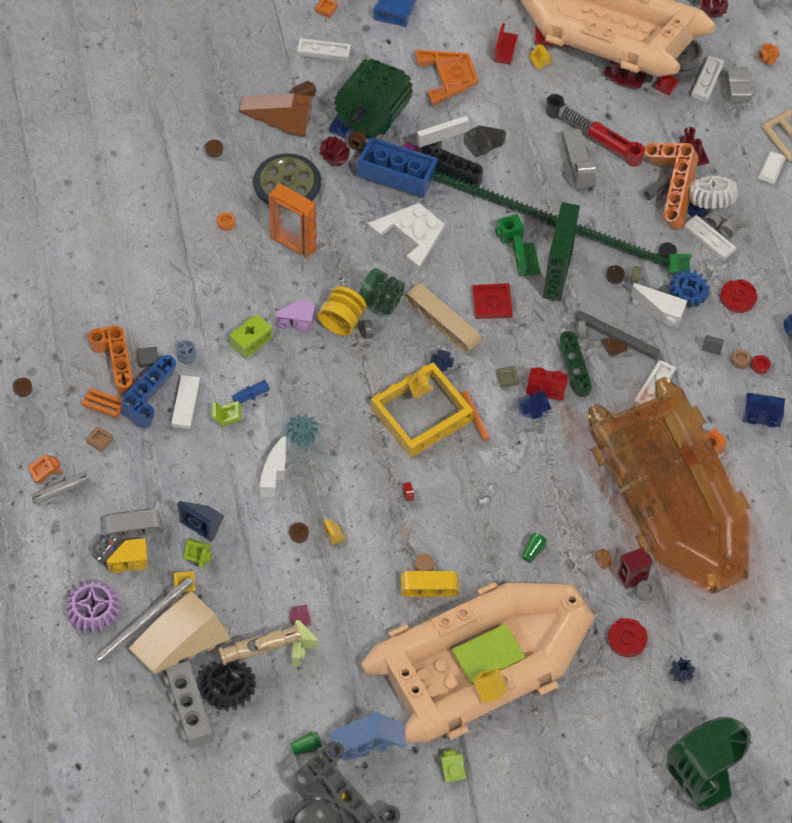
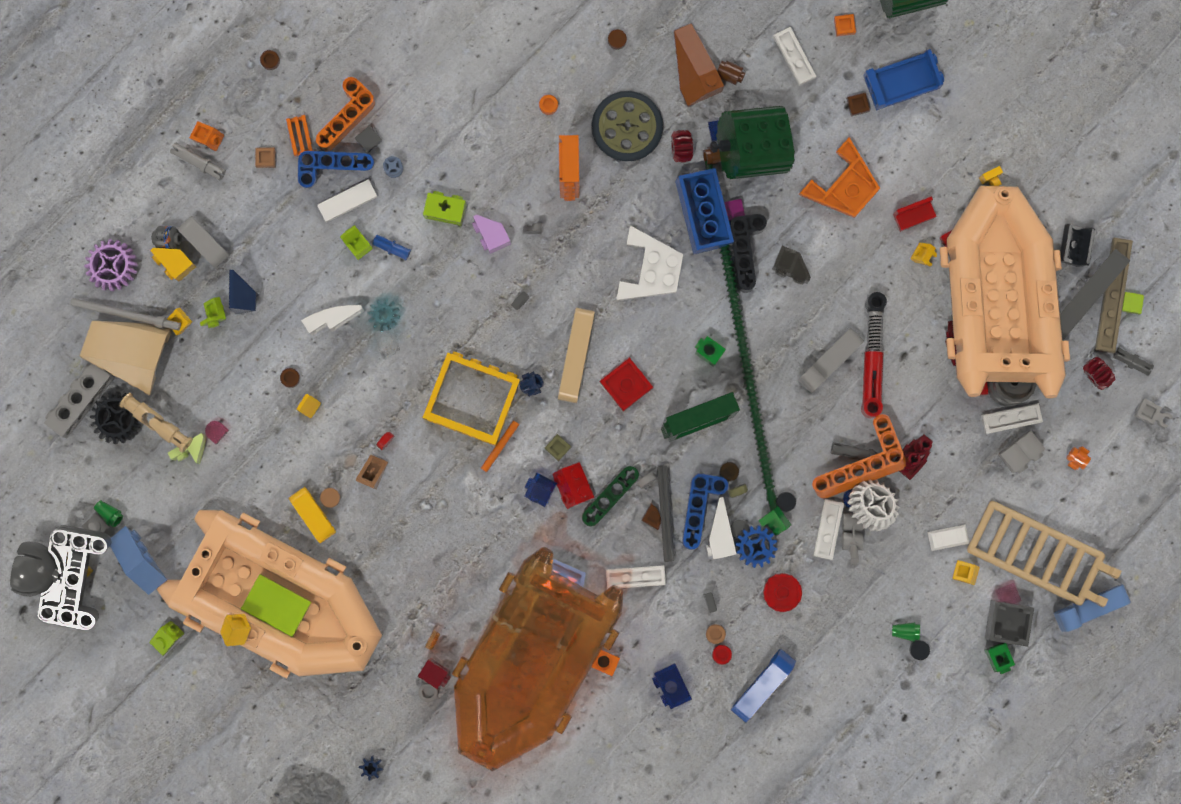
camera: 55 degrees right, 25 degrees up
yellow wheel [318,286,367,336] -> none
clear green wheel [359,268,405,317] -> none
yellow tile [408,371,433,398] -> none
white tile [417,116,469,148] -> none
green panel [512,235,540,277] -> none
green cone [521,532,547,563] -> none
red tile [607,618,648,658] -> none
none -> medium nougat slope [356,455,388,490]
none -> flat silver tile [523,223,542,234]
none -> blue beam [682,474,728,550]
none -> reddish brown tile [846,92,870,117]

